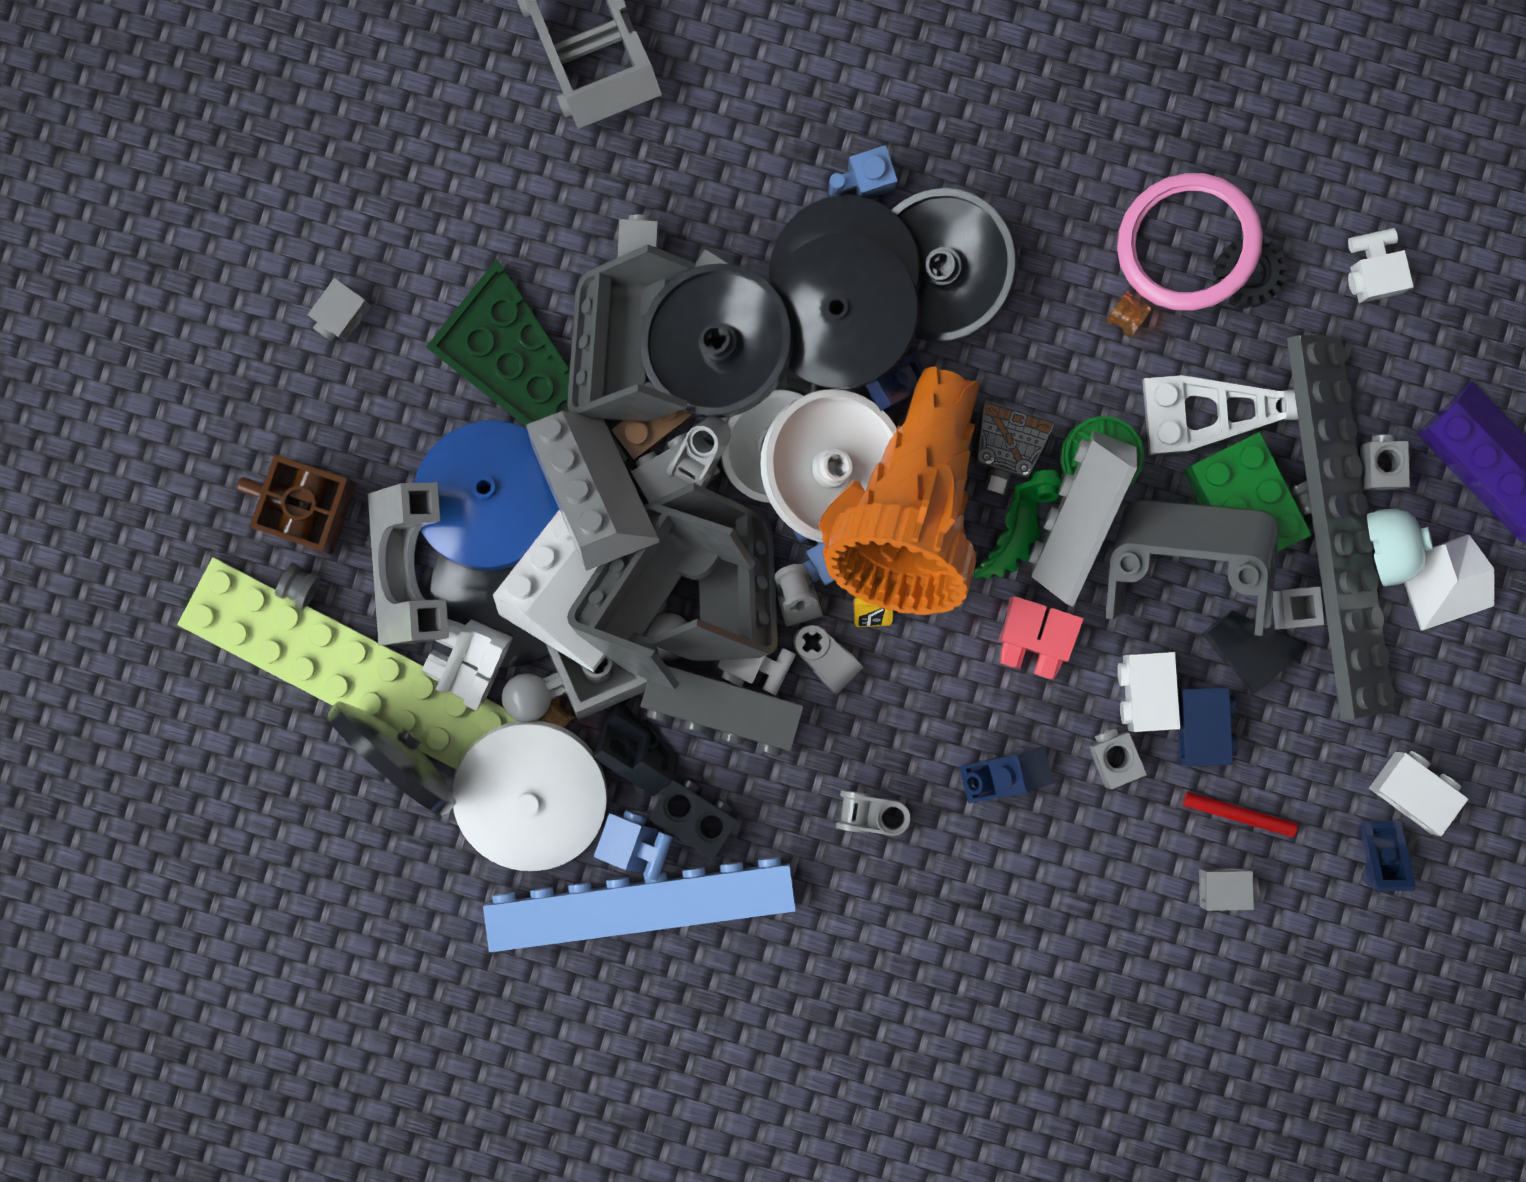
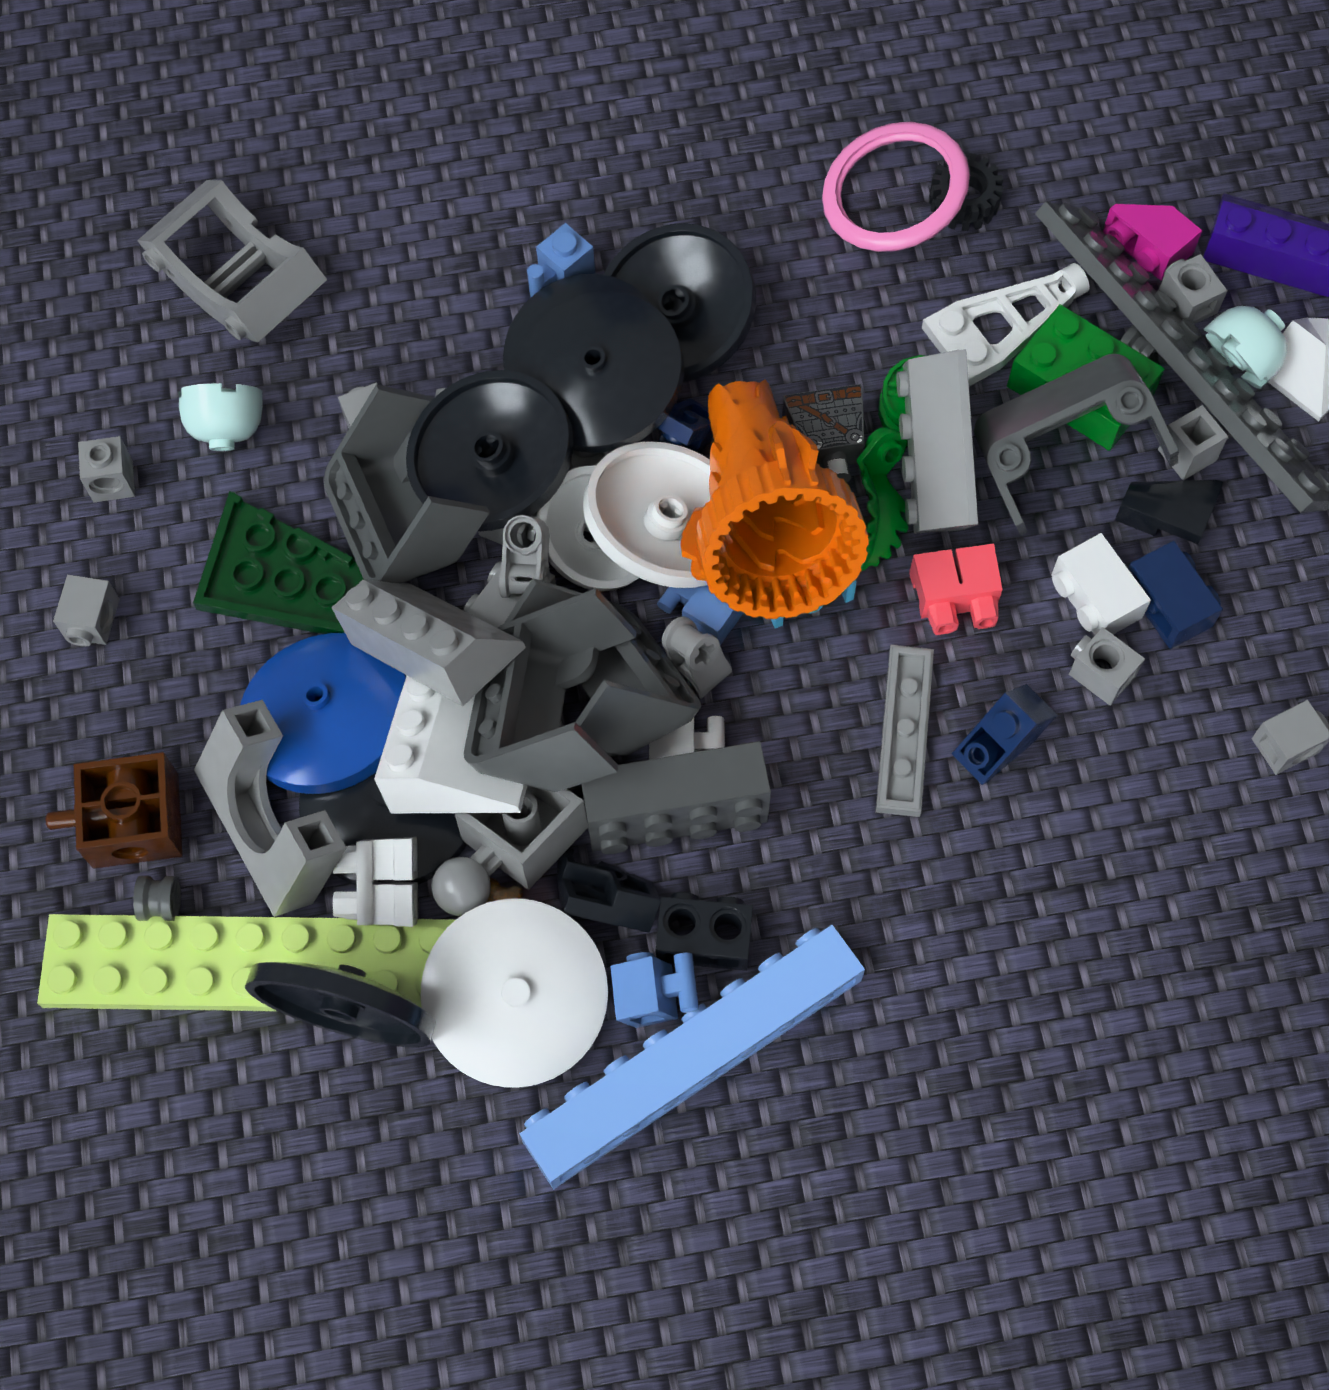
camera: 25 degrees left, 20 degrees down
medium nougat plate [611,410,694,461] -> none
light grey piece [792,625,863,695] -> none
light grey piece [835,790,910,836] -> none
slope [853,597,893,628] -> none
clear orange wheel [1105,290,1152,338] -> none
red bar [1182,791,1298,838] -> none
white brick [1348,228,1413,304] -> none
none -> light grey brick [78,436,135,503]
none -> light aqua cylinder [179,383,263,451]
none -> light grey tile [875,645,934,817]
none -> dark pink slope [1103,204,1202,281]

